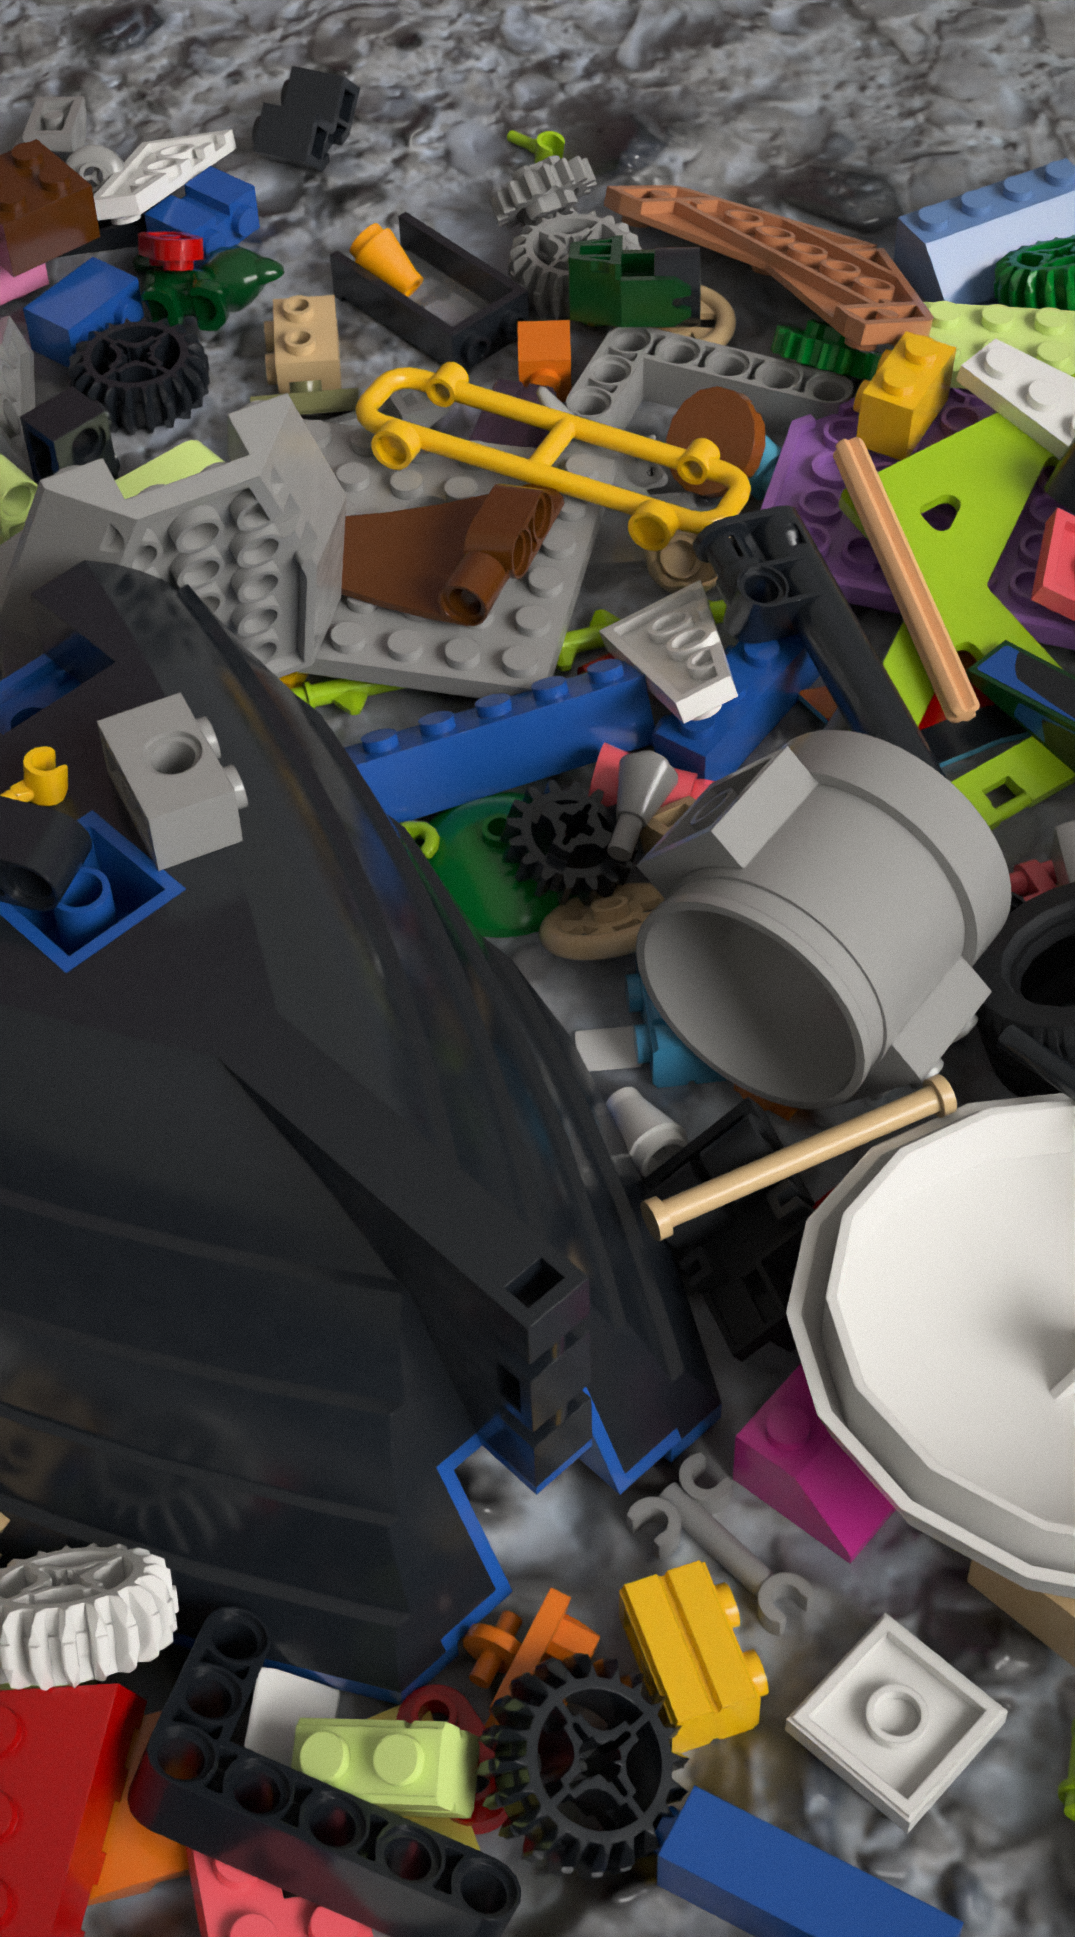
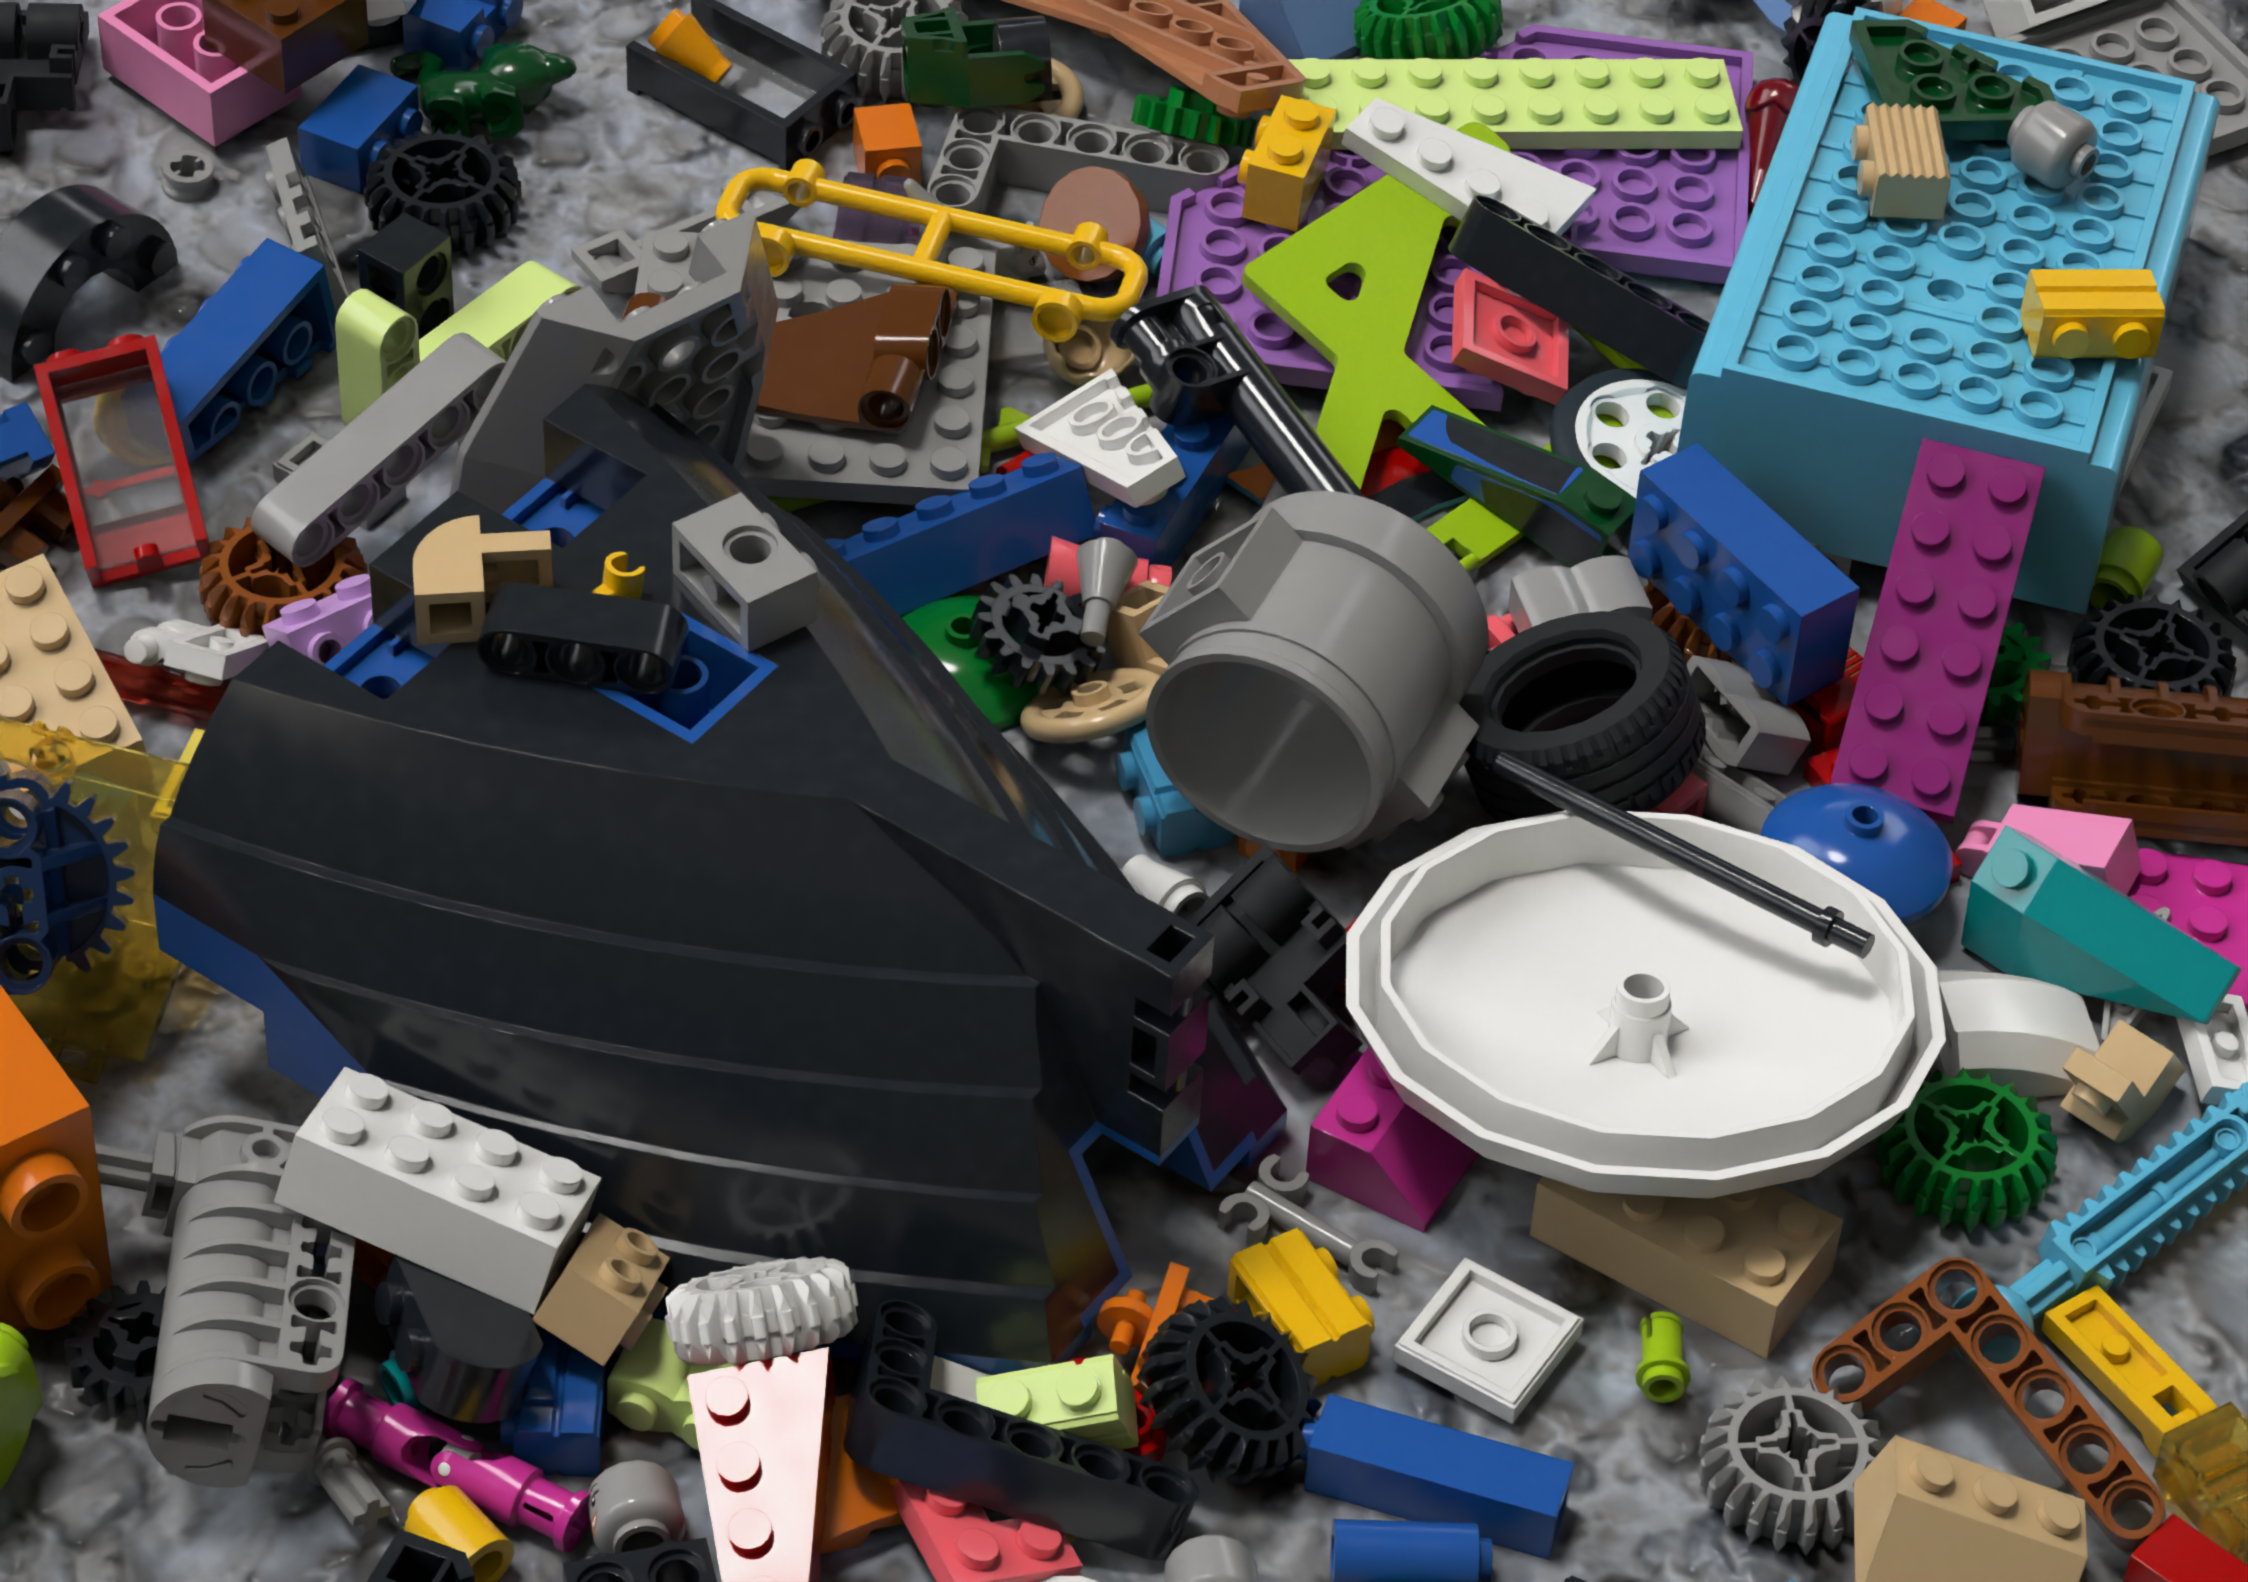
camera: 15 degrees left, 5 degrees down
red plate [138,231,204,271] -> none
olive plate [250,380,361,415] -> none
tan brick [264,295,342,394] -> none
white sticker [575,1026,643,1071] -> none
tan bar [640,1074,957,1241] -> none
light nougat axle [833,437,980,724] -> none

